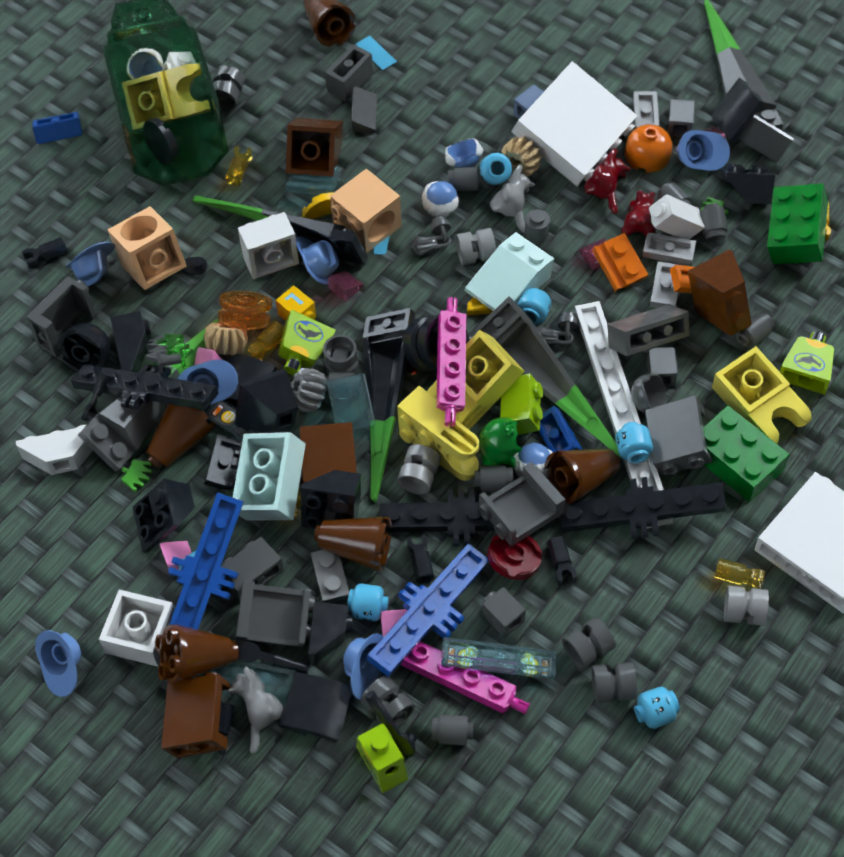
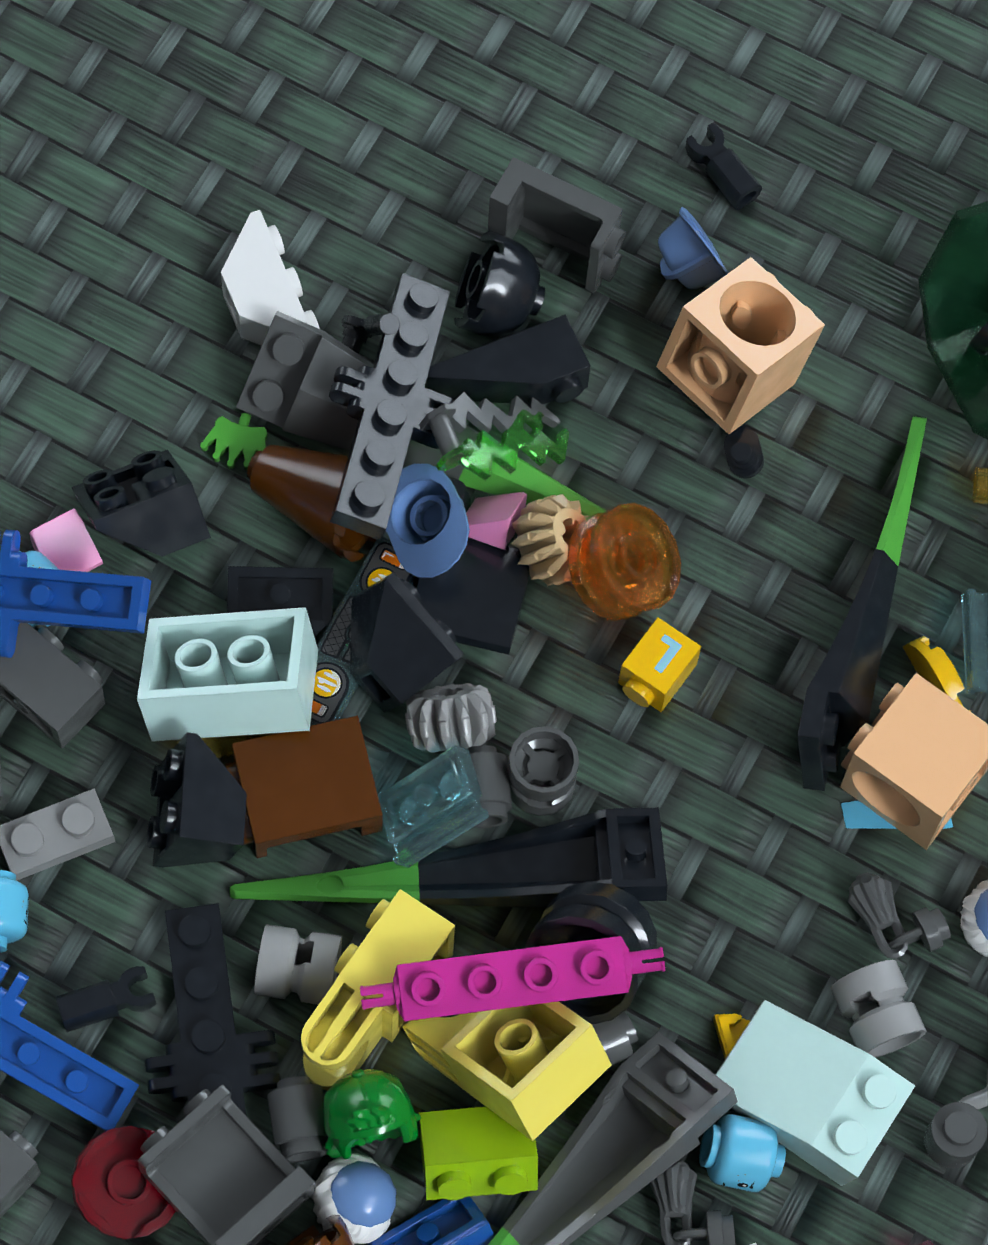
camera: 75 degrees right, 10 degrees up
white brick [238,212,299,279] -> none
clear yellow bar [247,321,284,360] -> none
lime torso [278,310,336,375] -> none
medium blue piece [296,236,339,285] -> none
reddish brown cone [314,517,392,572] -> none
clear pink slope [328,271,364,301] -> none

